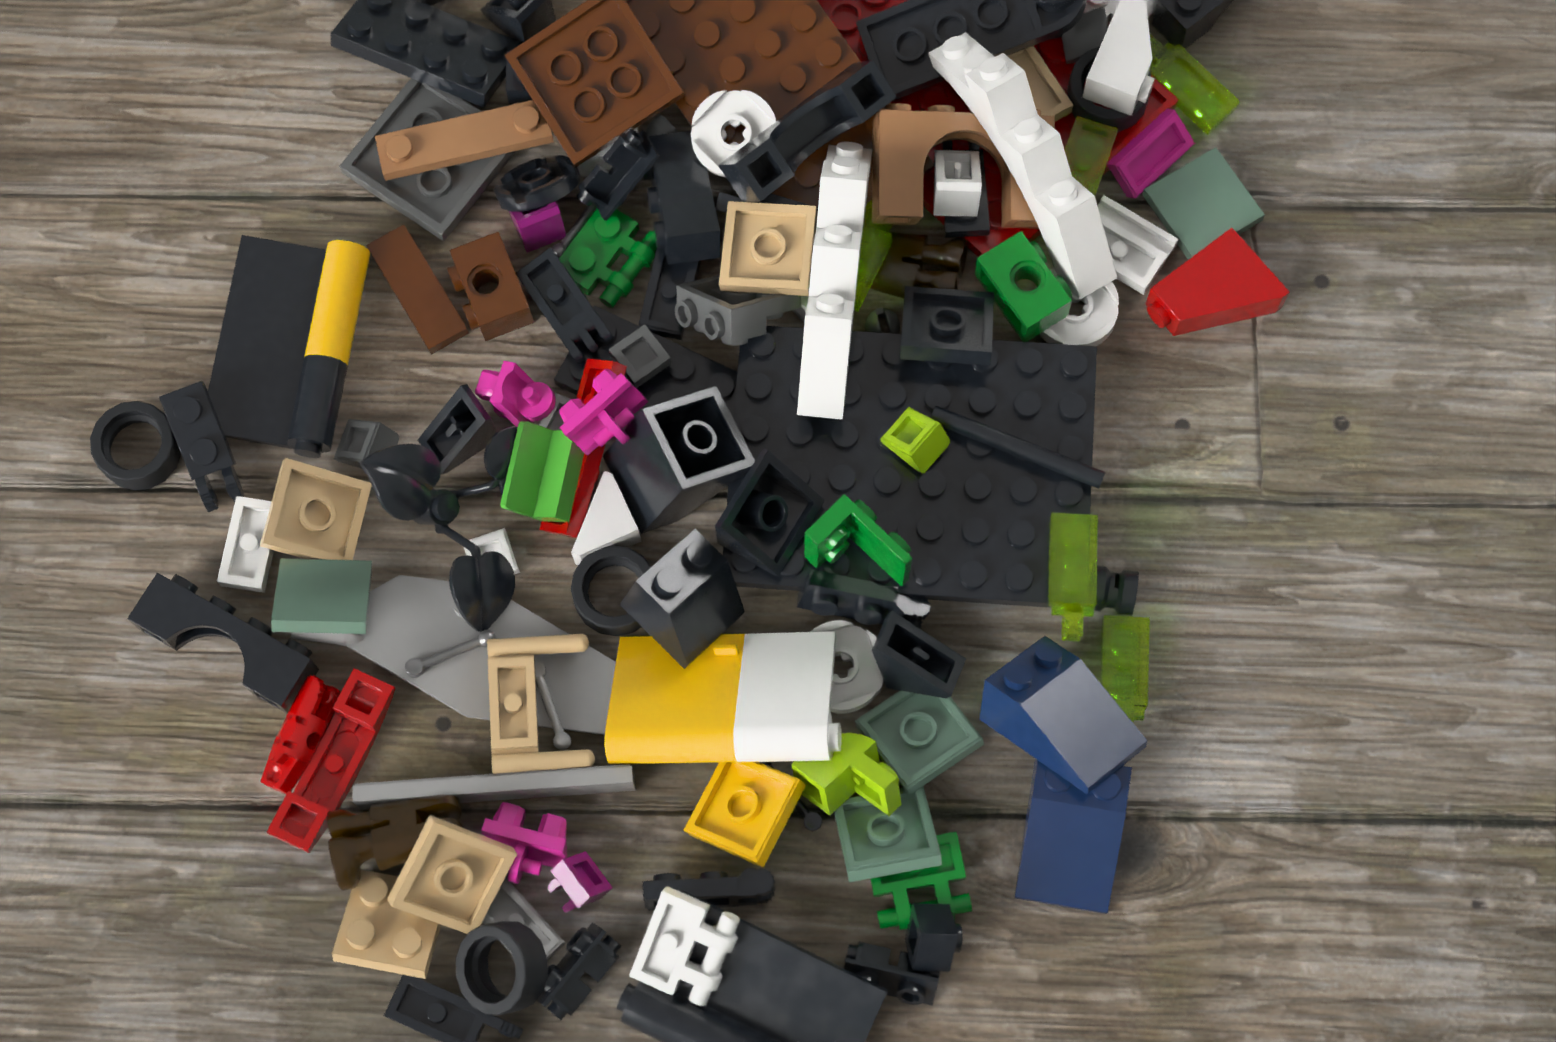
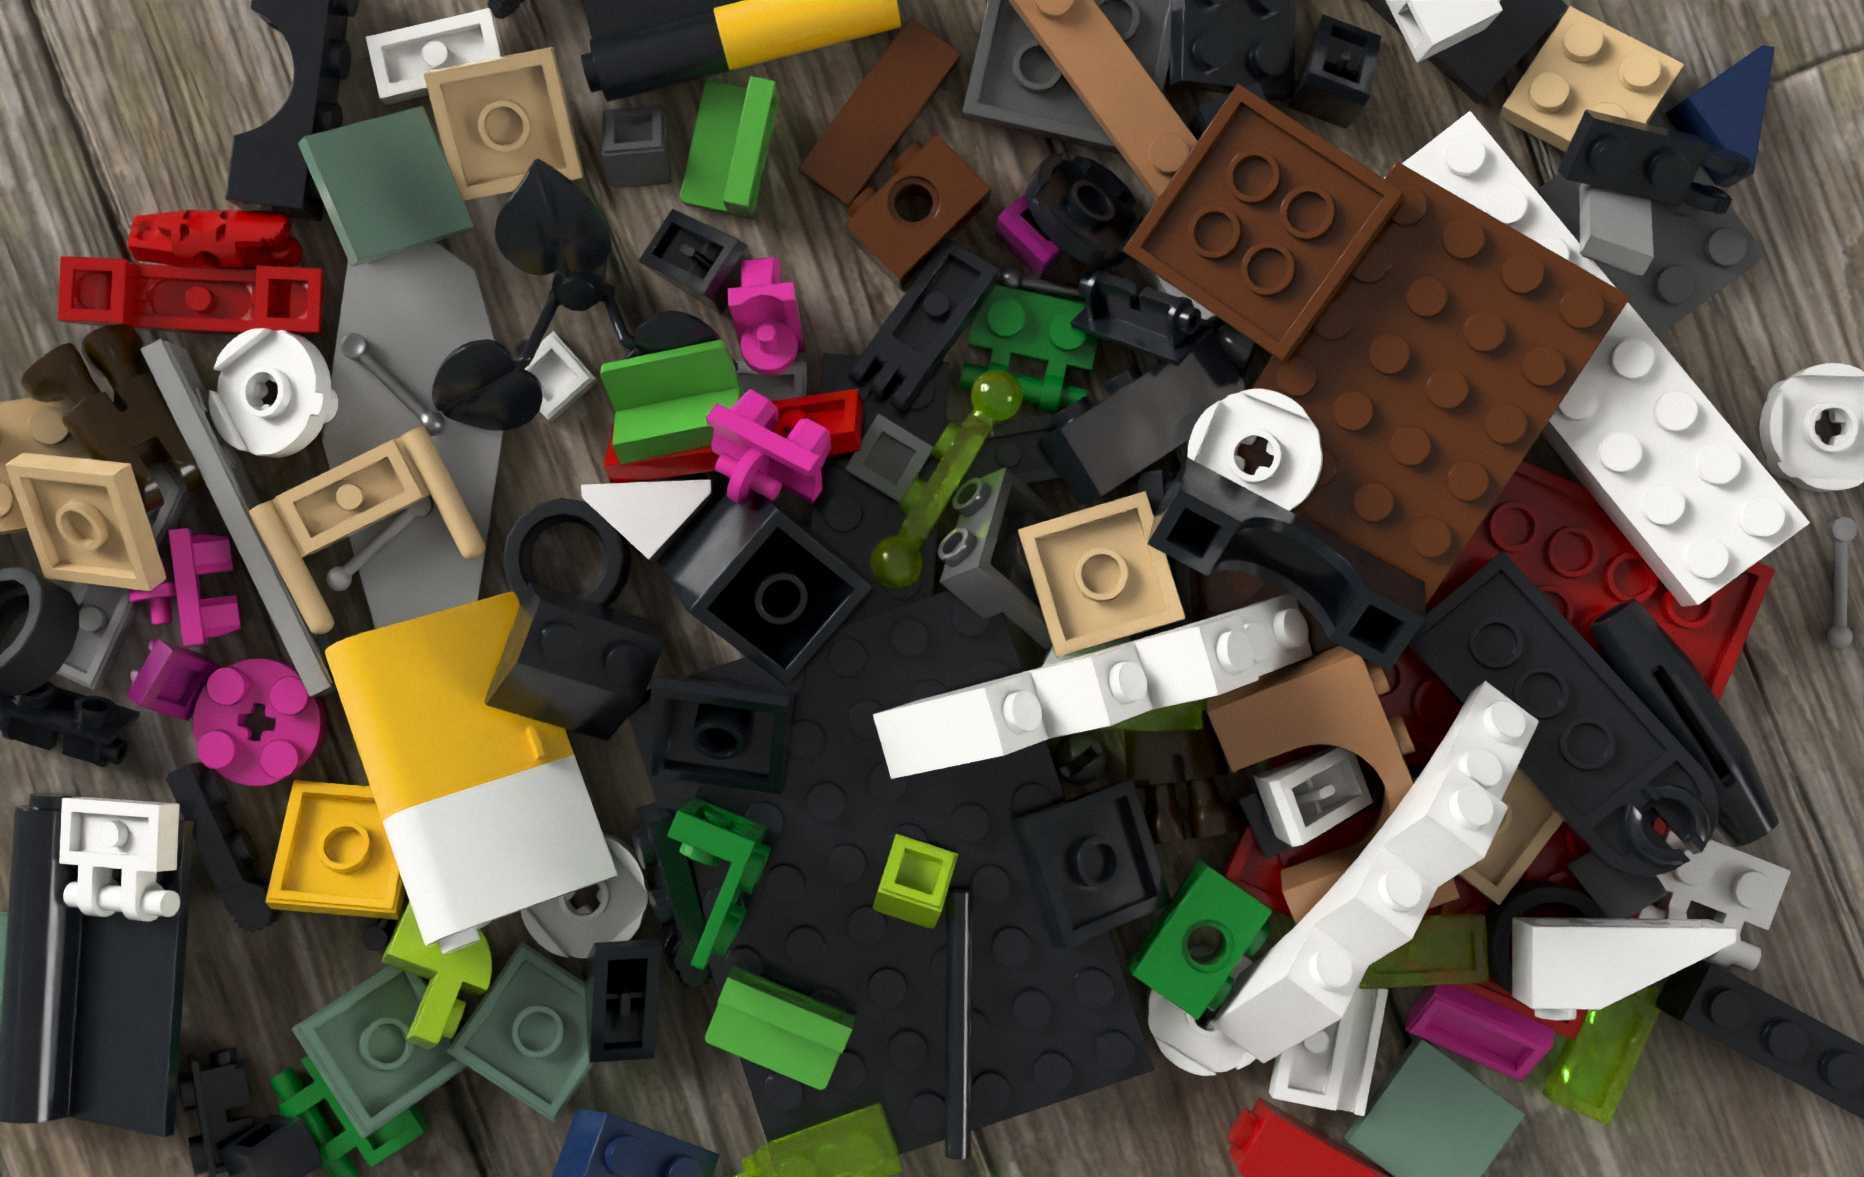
camera: 60 degrees right, 15 degrees up
none -> dark pink plate [193,658,328,786]
none -> white plate [208,328,338,458]
none -> bright green panel [680,76,780,219]
none -> bright green panel [705,966,855,1090]
none -> clear neon green plate [870,370,1023,588]

